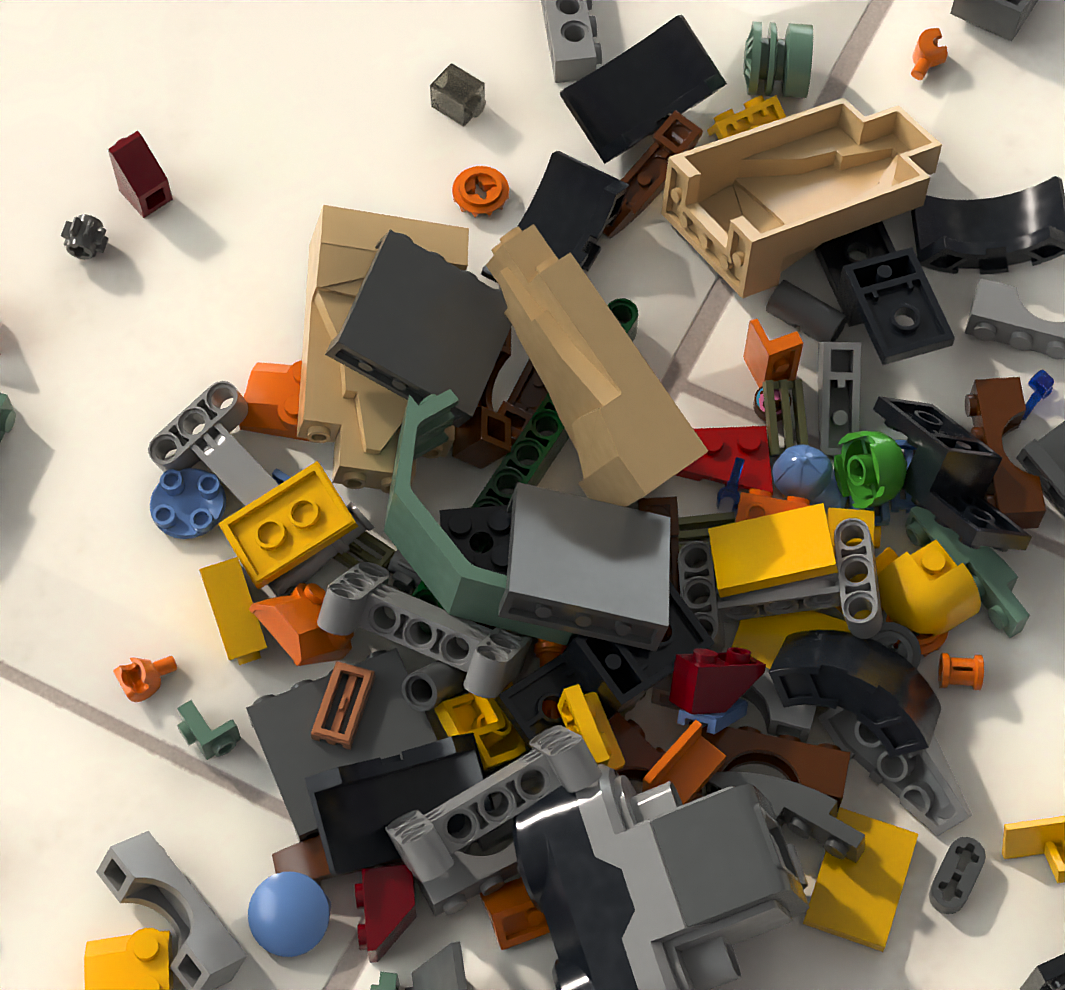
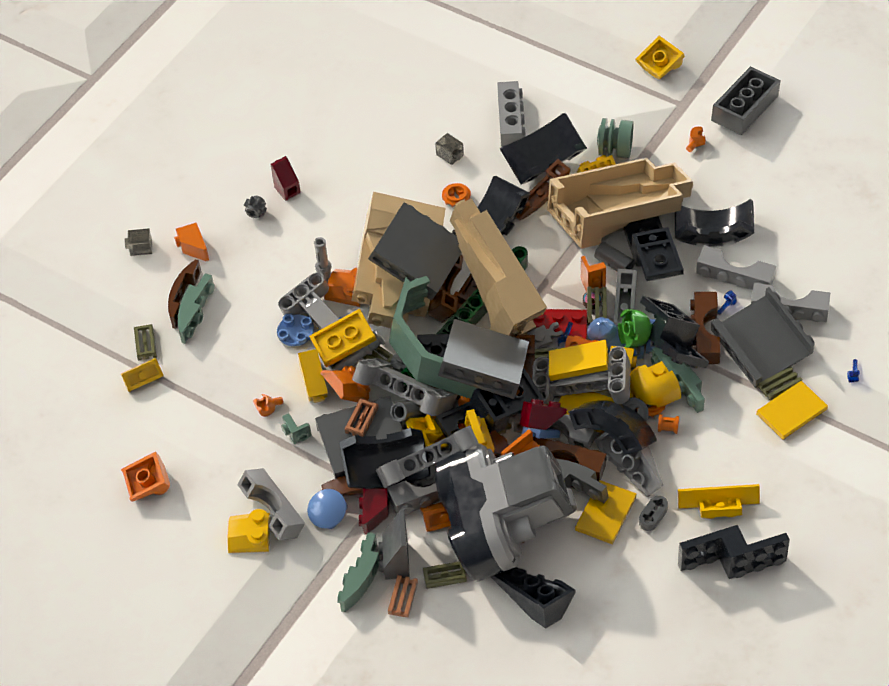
camera: 10 degrees right, 10 degrees down
none -> light grey pin [314,237,332,283]
none -> light grey plate [527,322,563,349]

